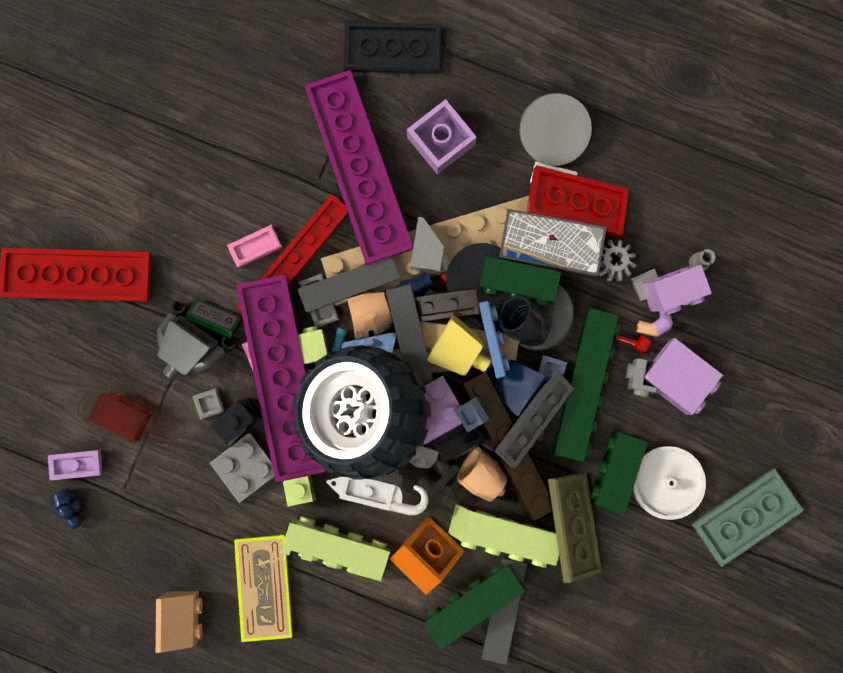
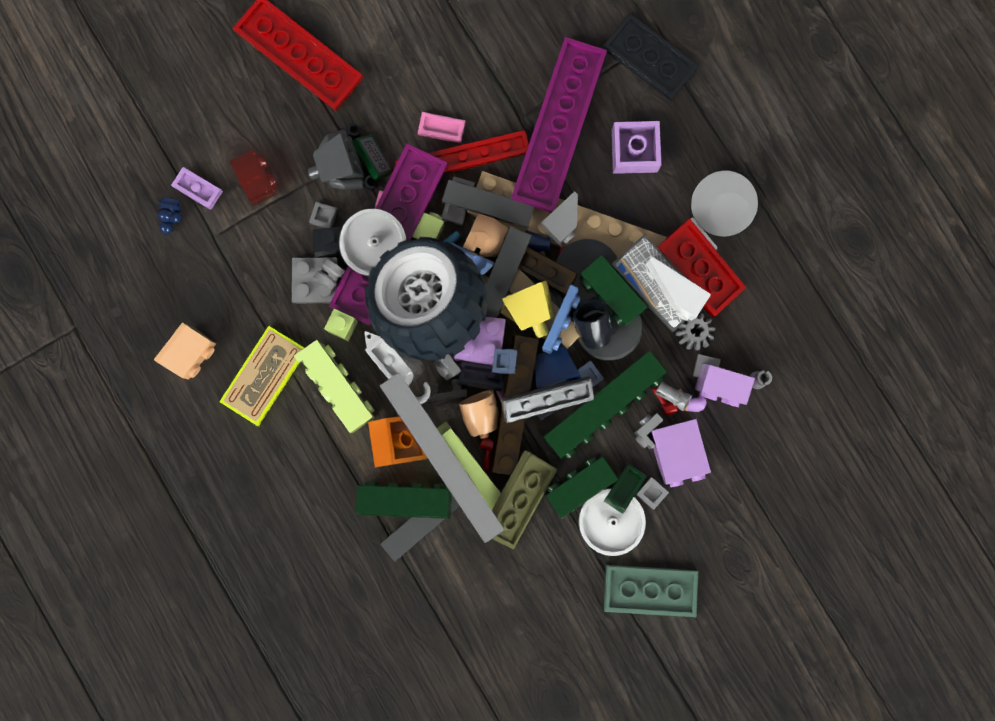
camera: 35 degrees right, 0 degrees up
none -> light grey wheel [313,259,345,290]
none -> white piece [339,209,406,276]
none -> light grey tile [380,373,504,543]
none -> red hand [480,437,494,470]
none -> dark green tile [604,463,647,514]
none -> light grey plate [636,477,669,510]
none -> white slope [646,257,711,321]
none -> light grey pin [656,382,692,411]

